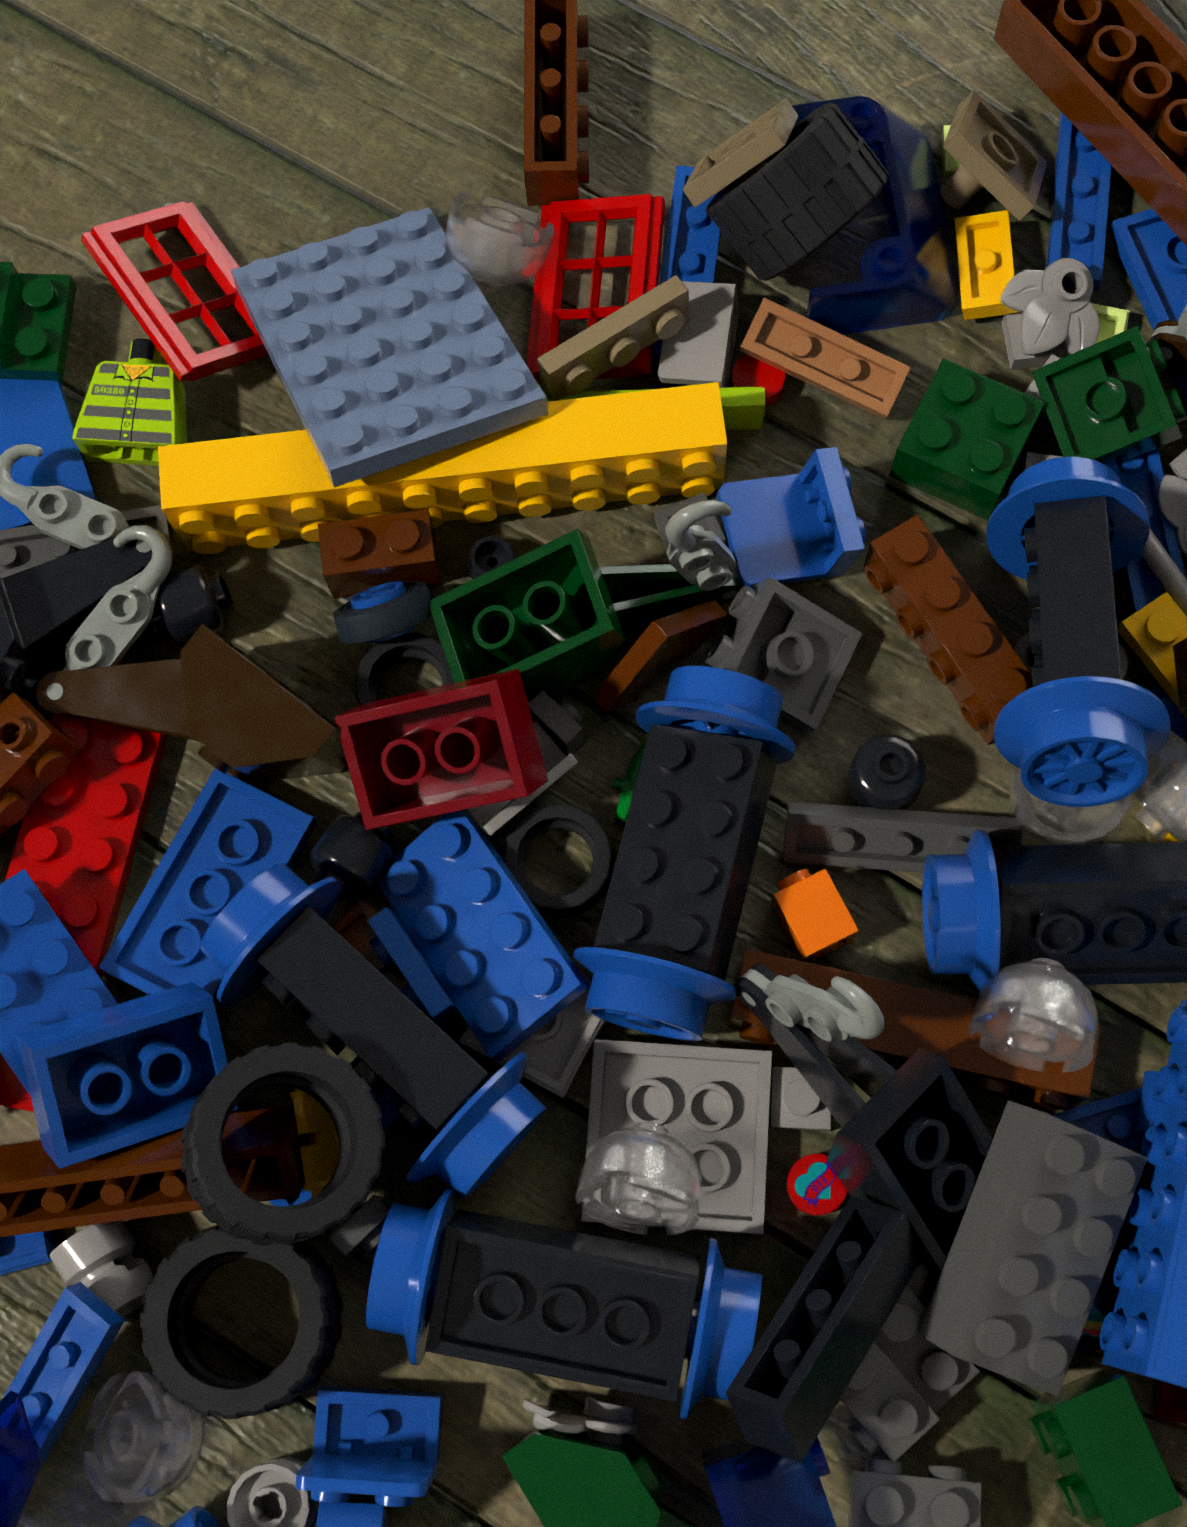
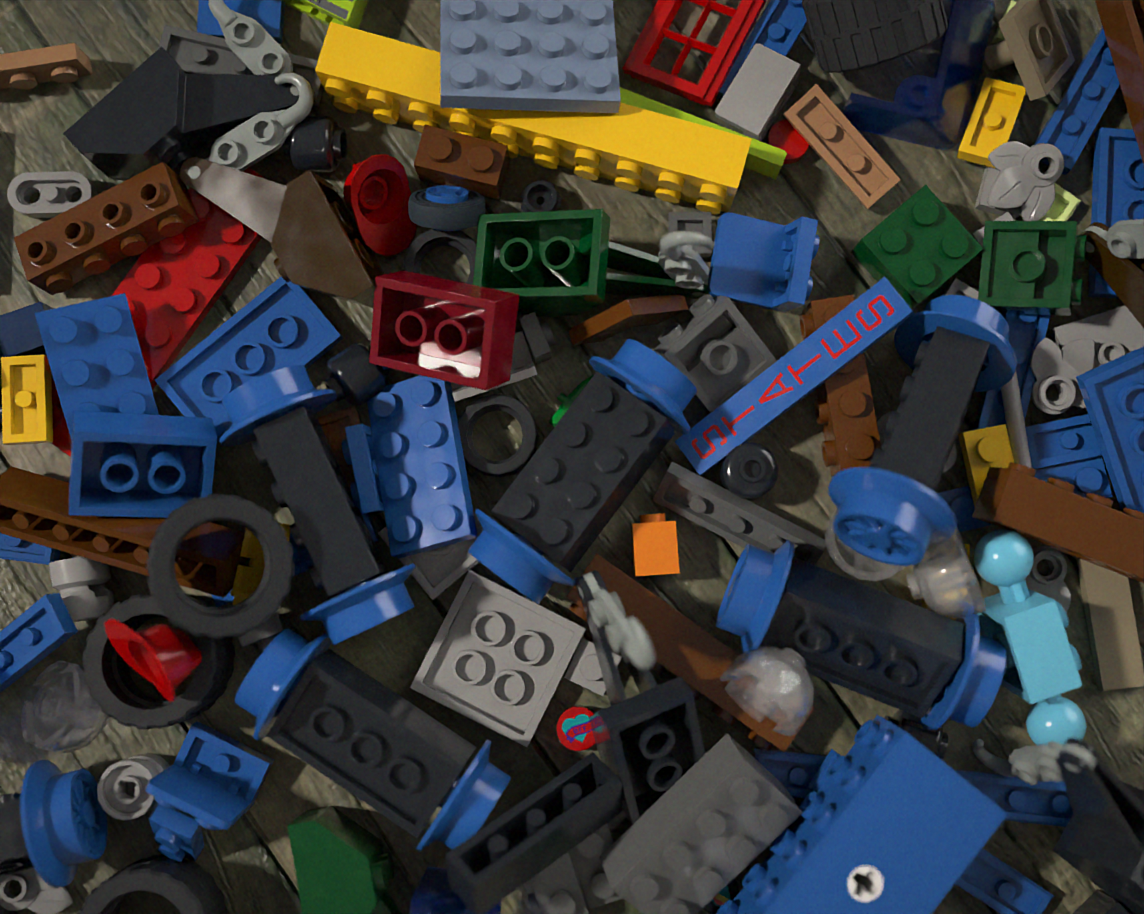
camera: 20 degrees right, 10 degrees up
light grey plate [523,1397,638,1445] -> none
dark tan plate [537,275,689,401] -> none
clear cylinder [575,1122,702,1235] -> none
none -> red piece [104,618,202,702]
none -> red piece [343,154,417,256]
none -> blue tile [675,277,914,476]

